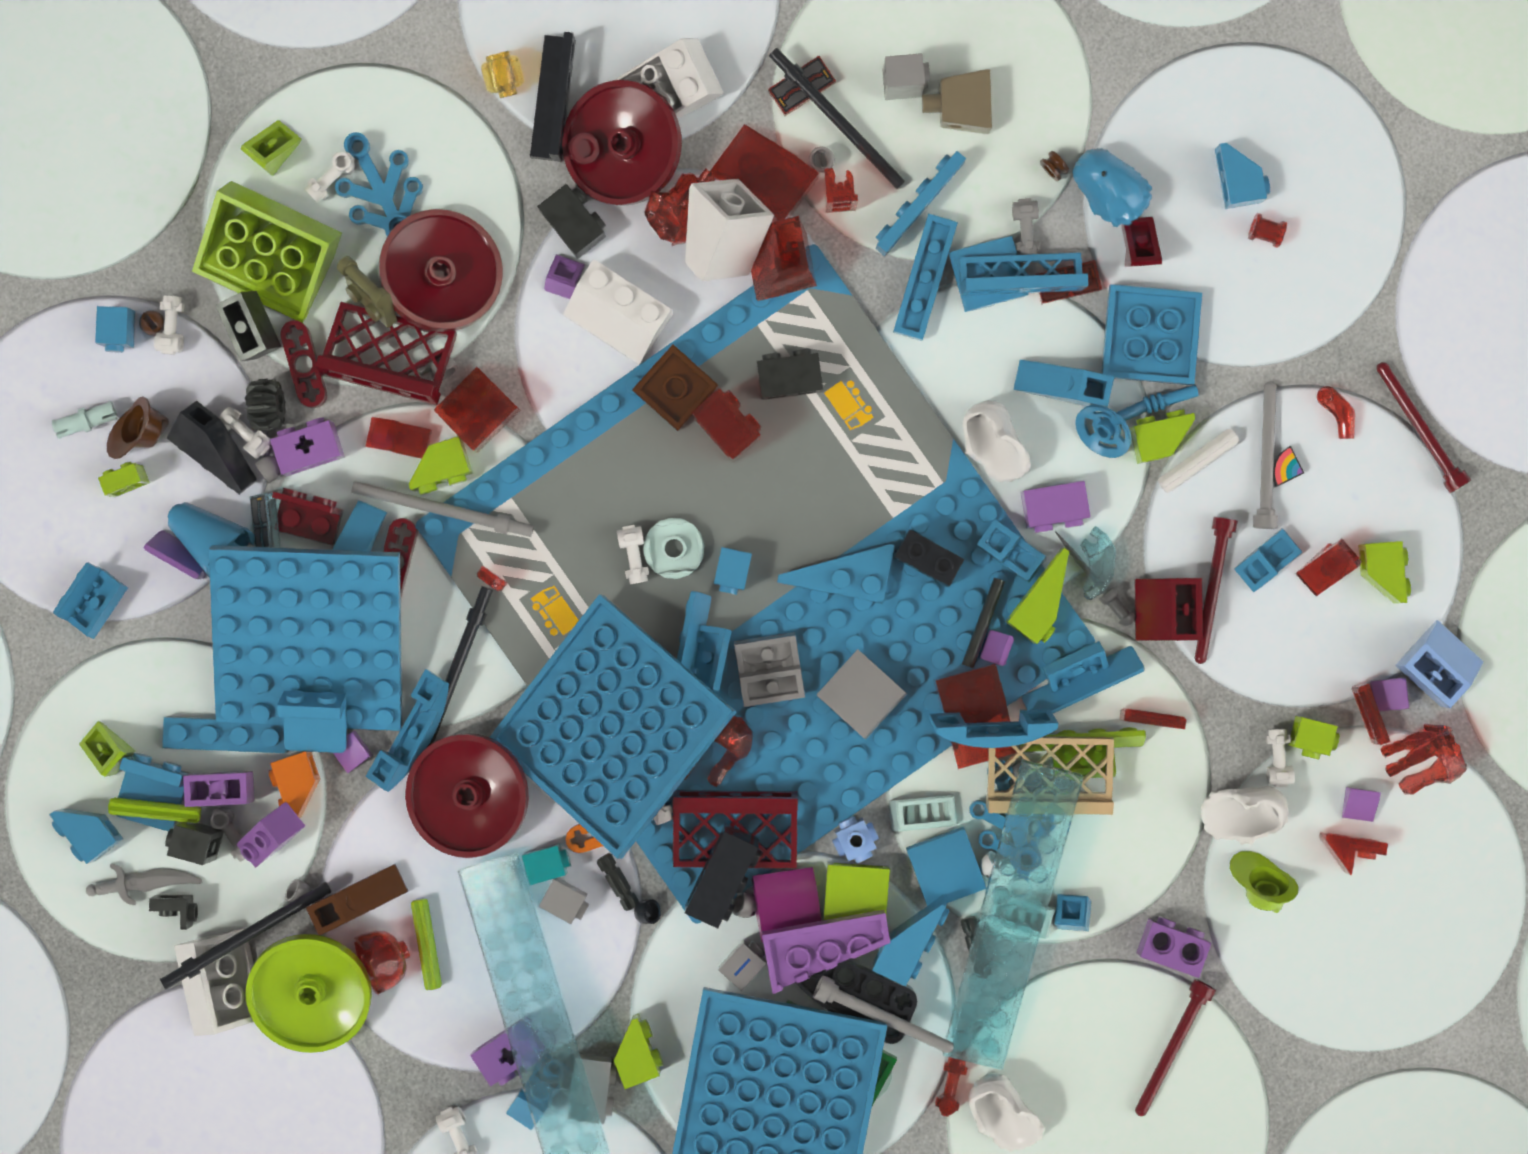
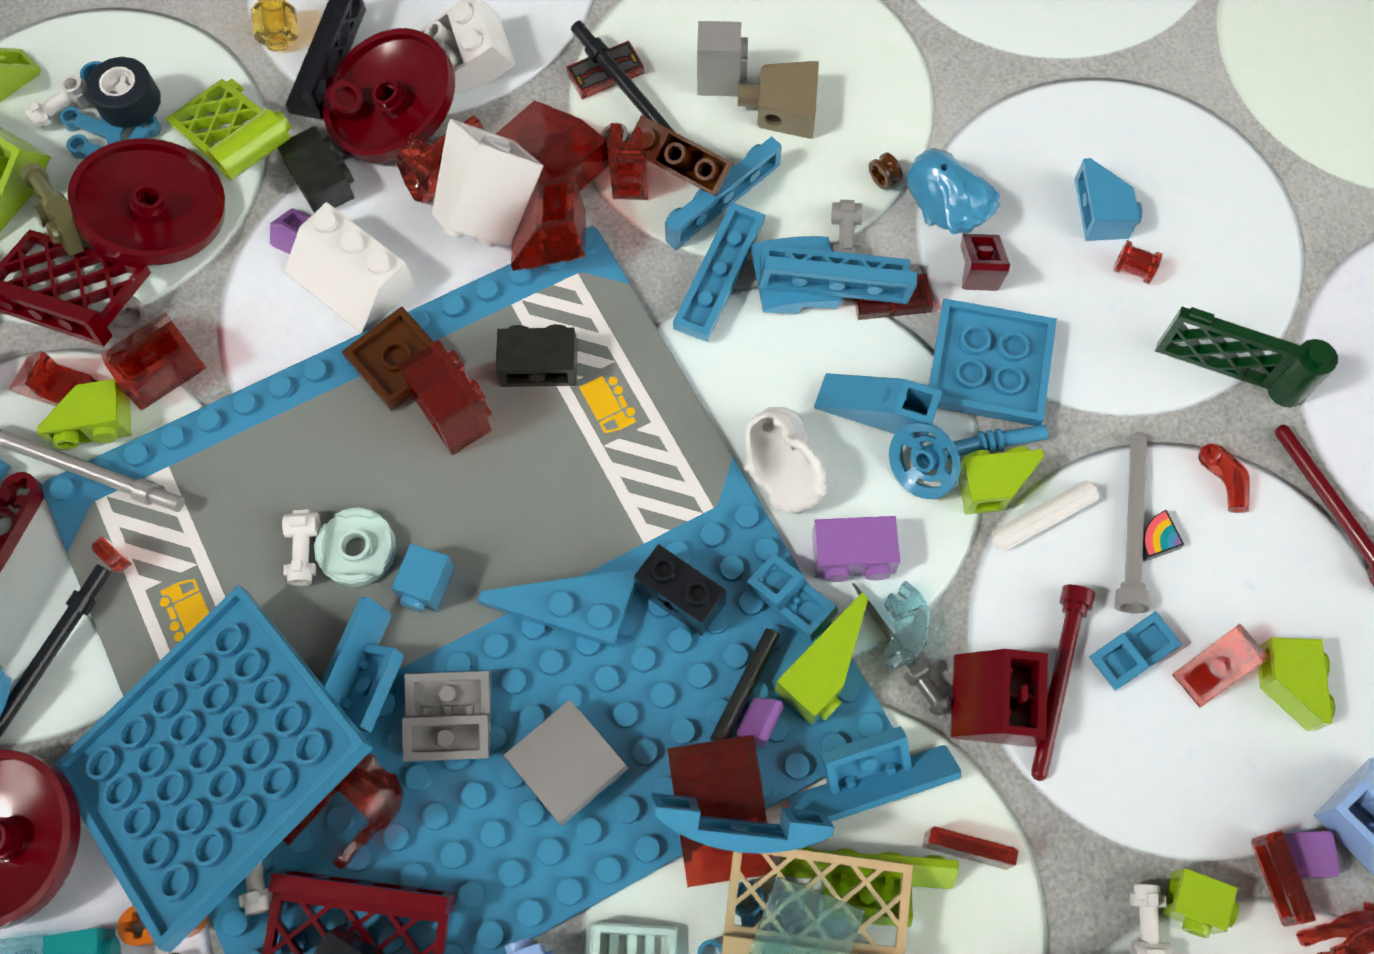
camera: 10 degrees right, 20 degrees down
none -> black wheel [86,56,161,128]
none -> lime piece [165,78,292,181]
none -> reddish brown slope [625,115,733,197]
none -> dark green piece [1155,306,1338,408]

